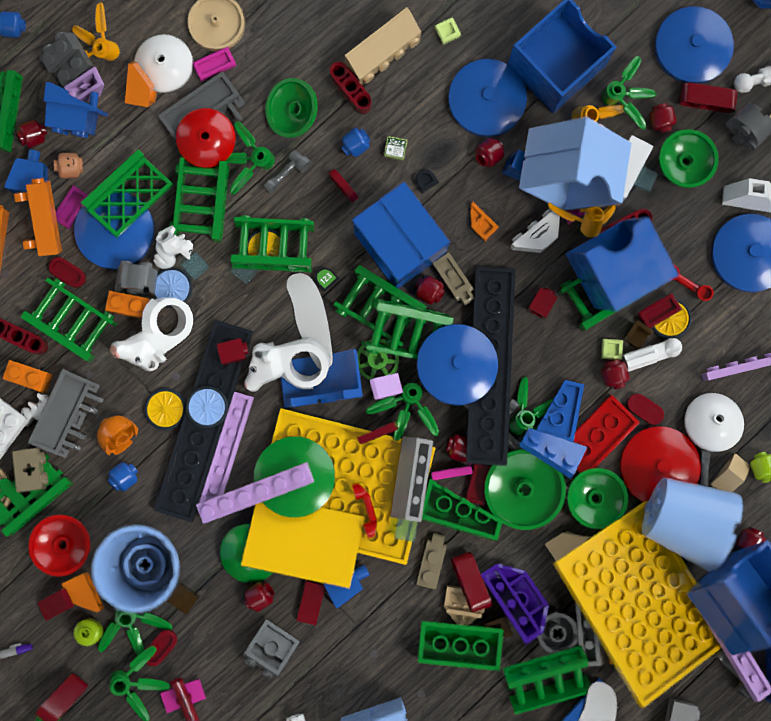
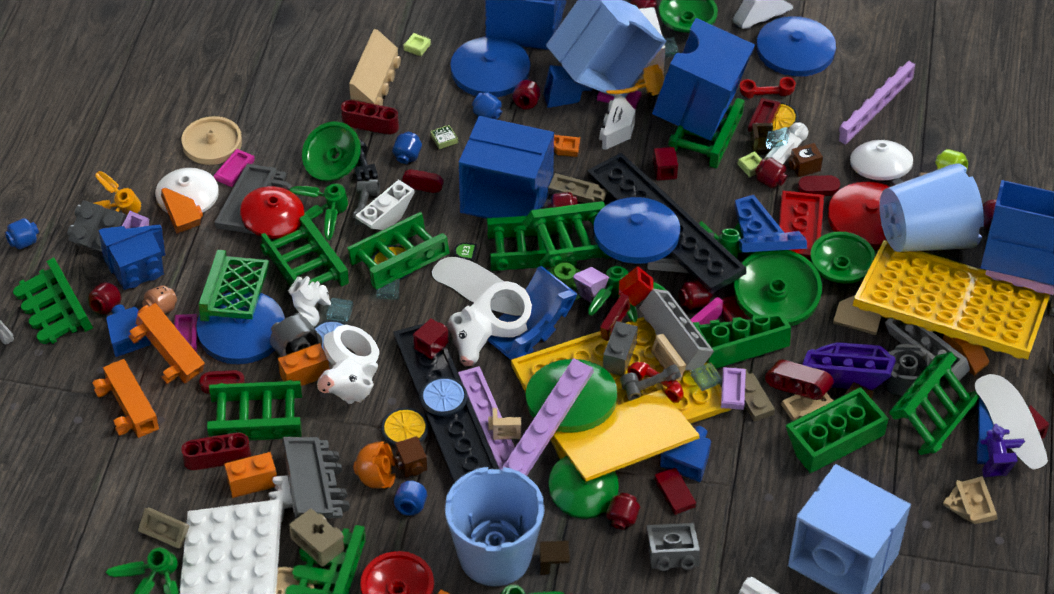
camera: 30 degrees left, 35 degrees down
none -> black hinge [354,140,378,182]
none -> white slope [355,180,414,230]
none -> reddish brown brick [395,436,427,477]
none -> blue head [472,92,502,120]
none -> tan bracket [488,408,521,440]
none -> dark grey brick [603,321,638,376]
none -> red brick [619,266,653,307]
none -> dark grey brick [620,364,682,400]
none -> tan tile [651,334,686,381]
none -> lavender tile [721,367,746,410]
none -> clear light blue tile [766,127,790,149]
none -> reddish brown brick [789,143,823,177]

